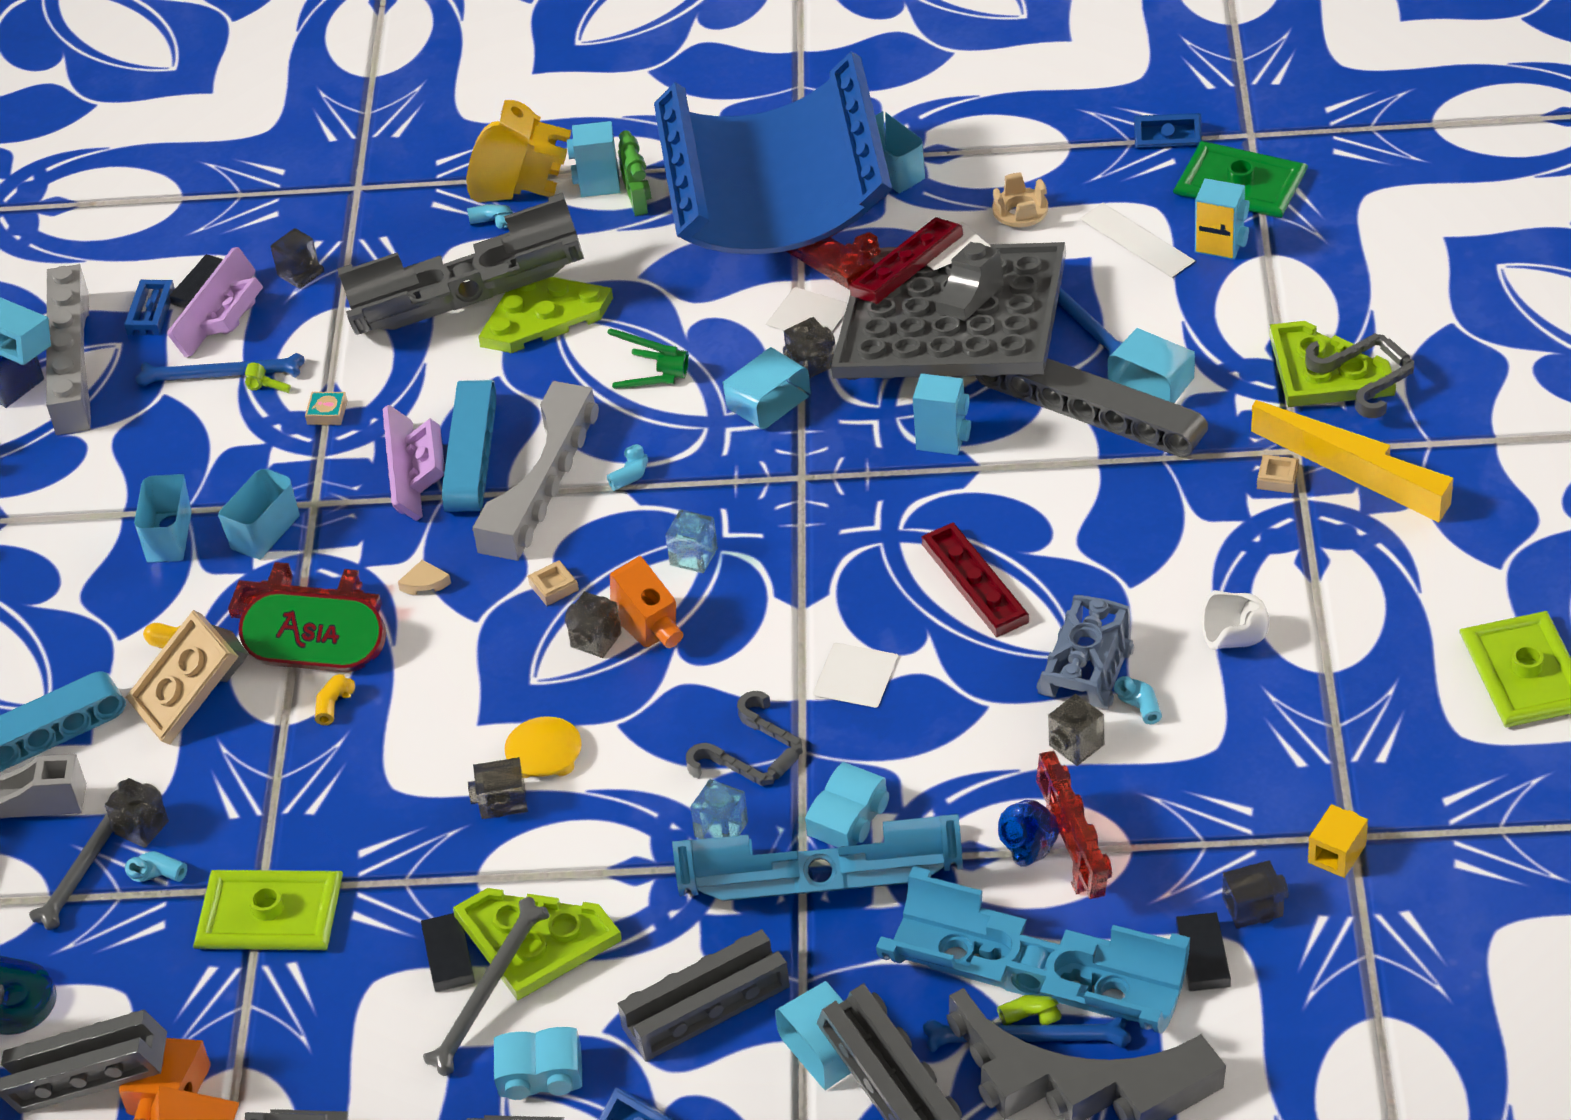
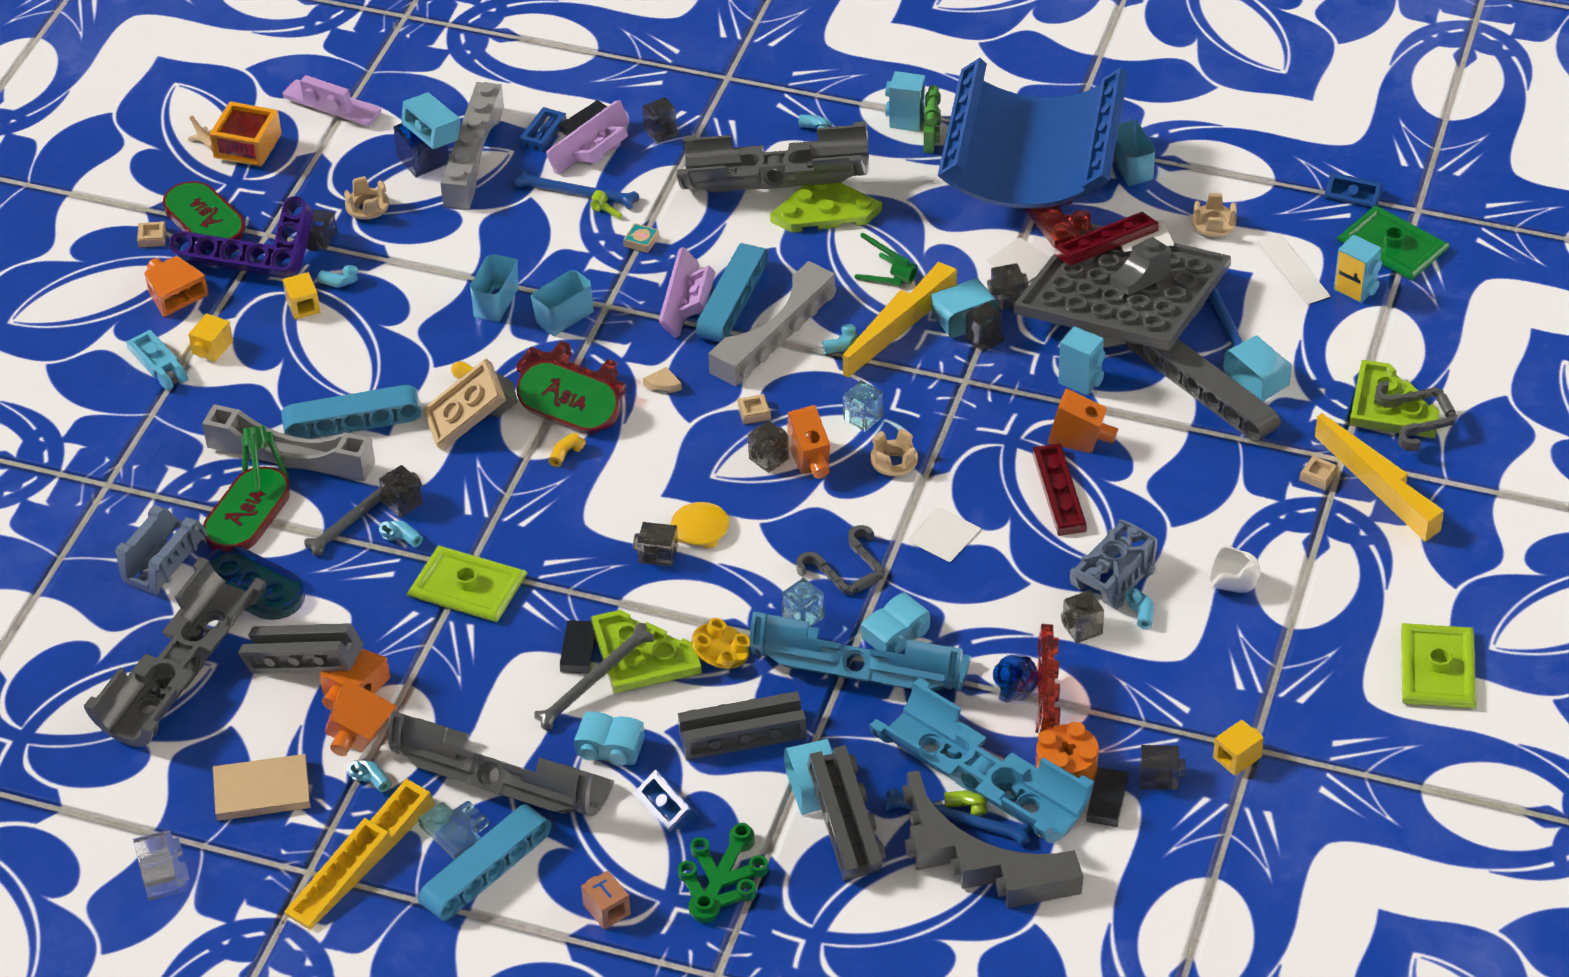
camera: 15 degrees right, 0 degrees up
yellow piece [466,100,571,202] -> none
none -> yellow dish [691,617,750,669]
none -> yellow slope [842,262,957,378]
none -> tan piece [871,429,918,476]
none -> clear smoke brick [966,302,1004,352]
none -> orange brick [1035,722,1099,781]
none -> orange torso [1047,388,1119,453]

